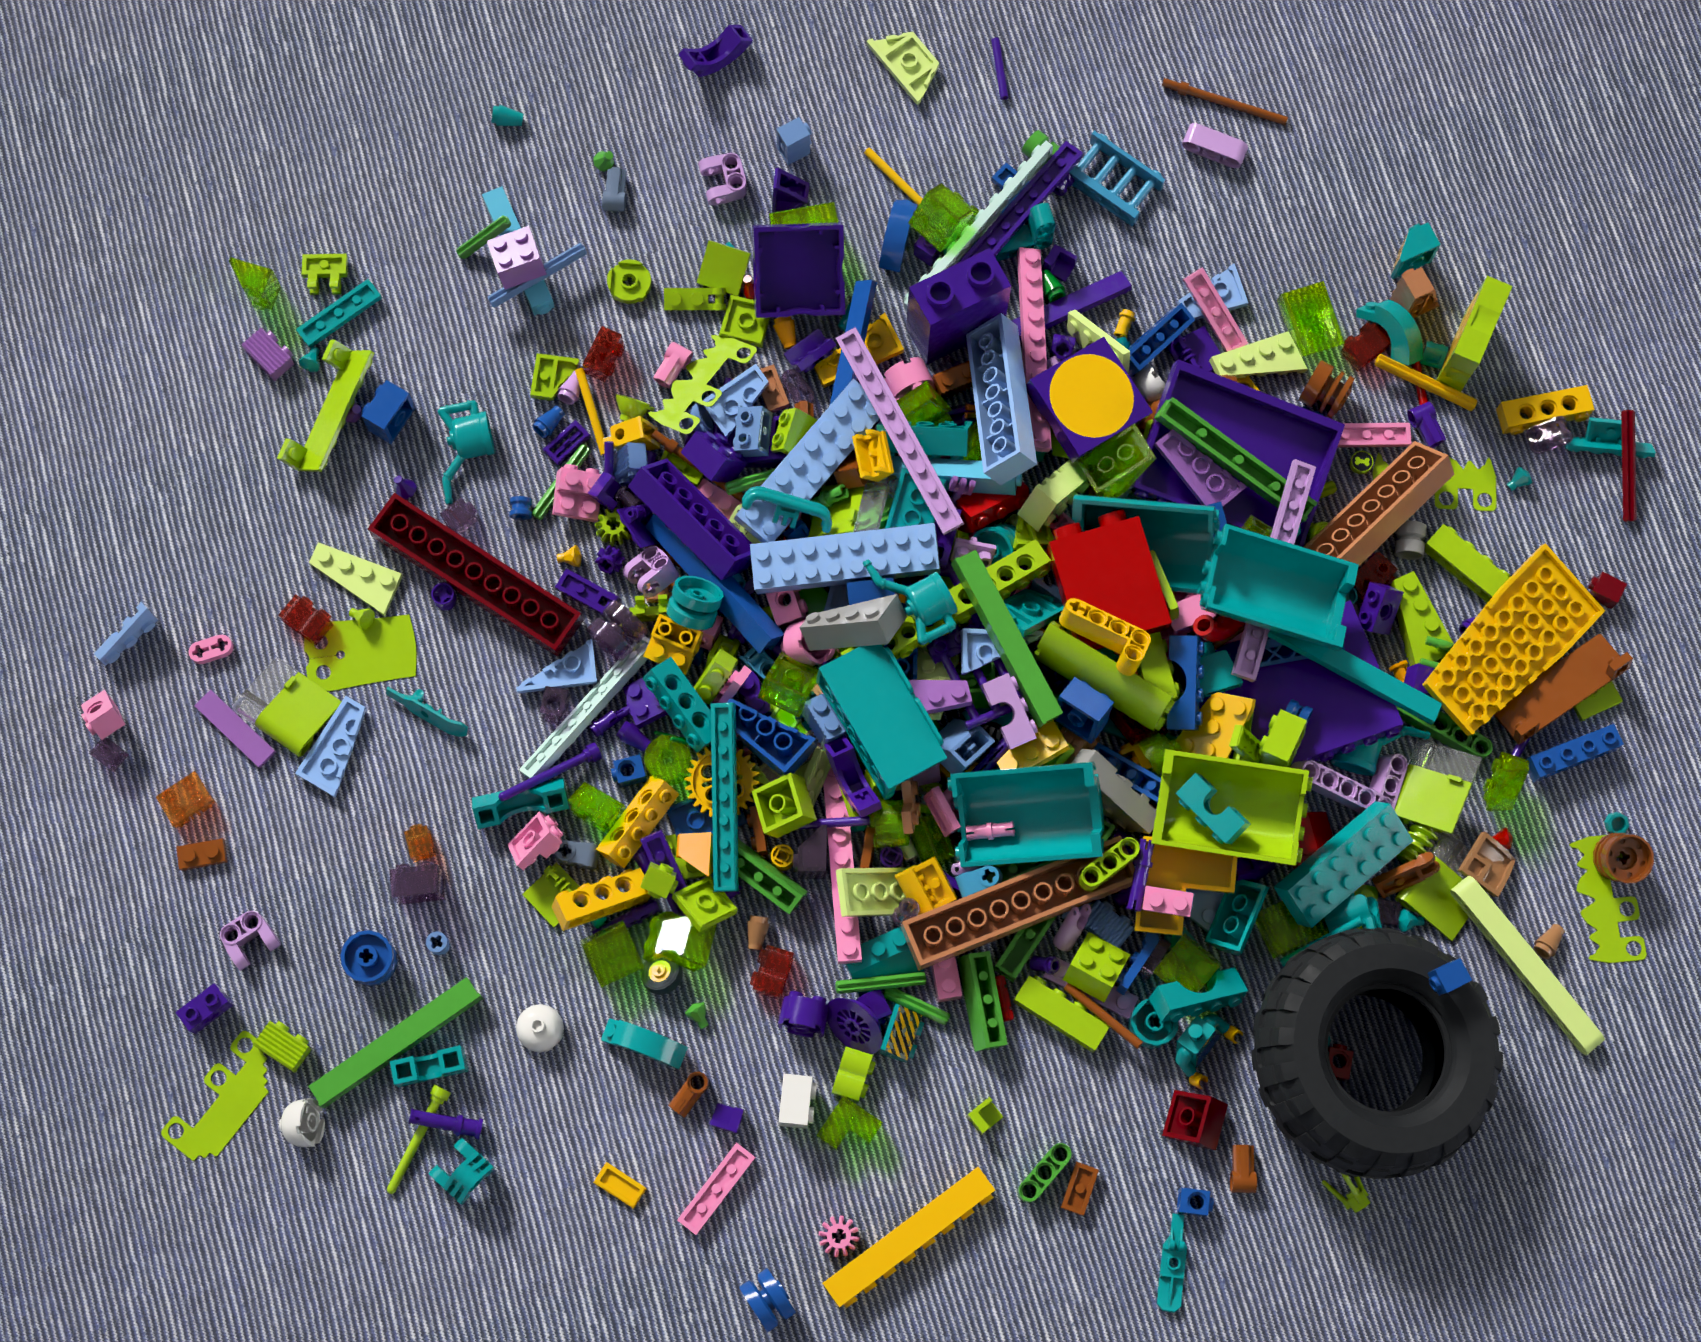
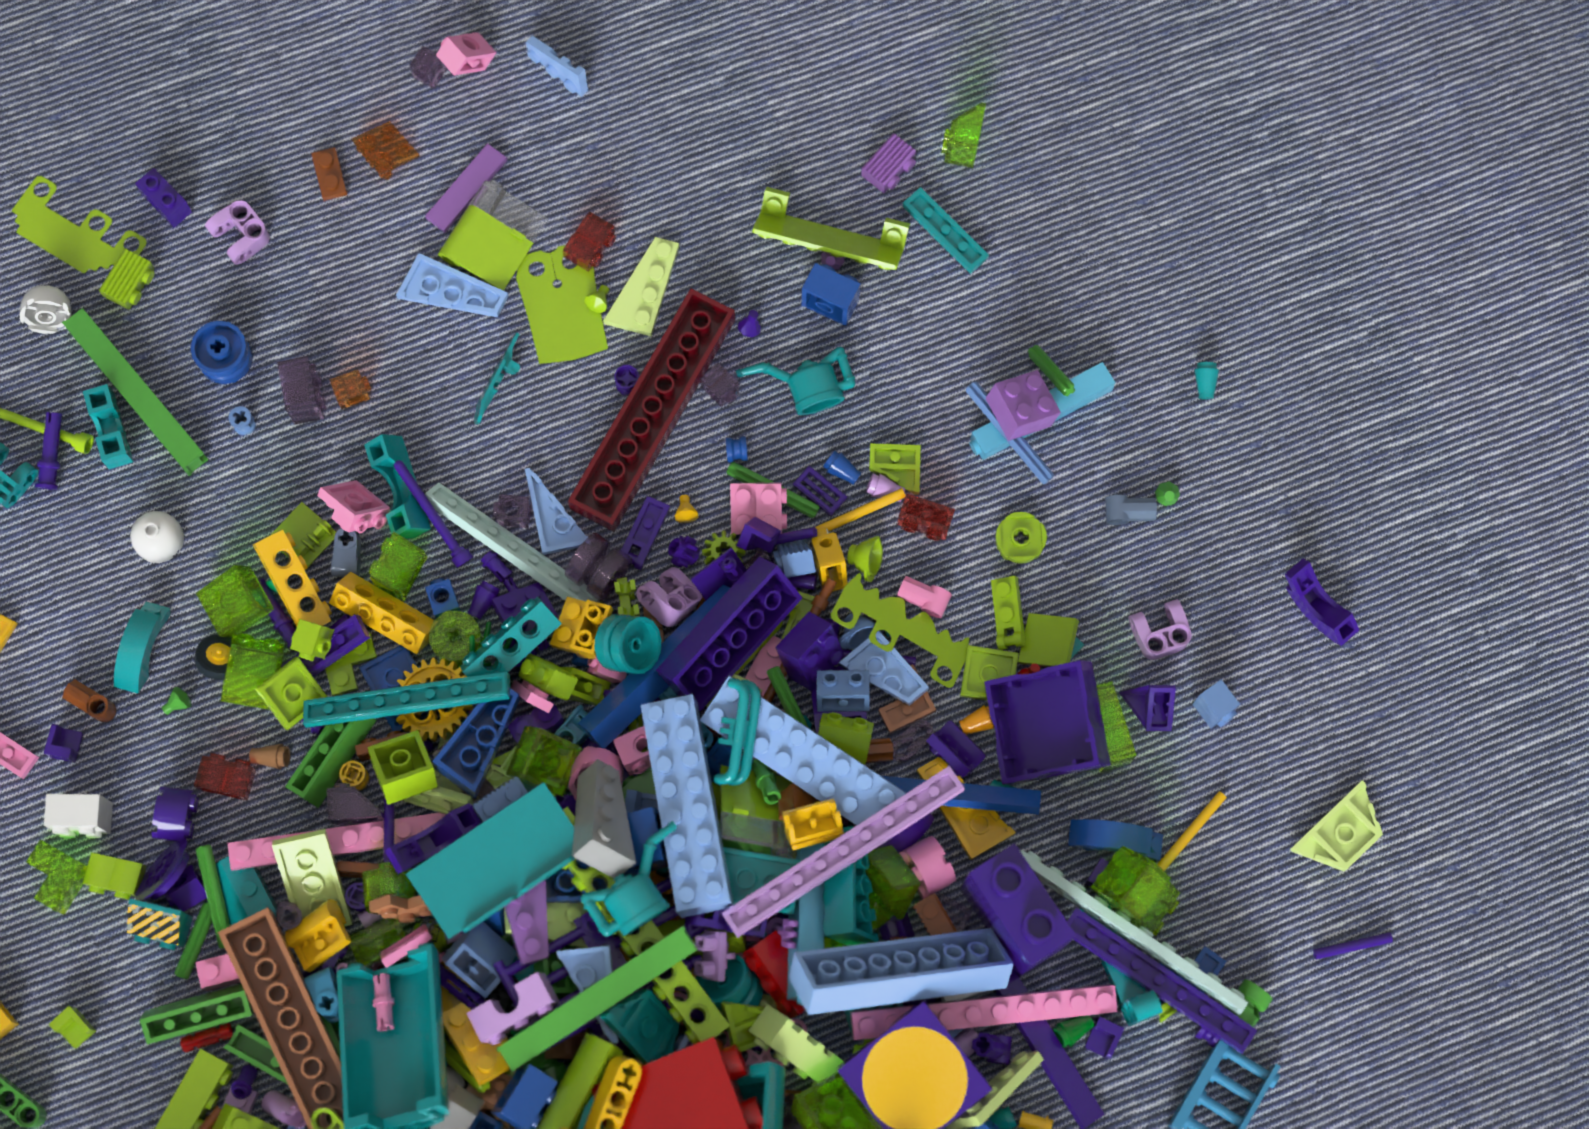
camera: 85 degrees right, 0 degrees up
bright pink beam [189,635,234,664] -> none
teal rock [299,347,320,372] -> none
lime plate [301,253,348,295] -> none
light orange slope [676,832,713,877] -> none

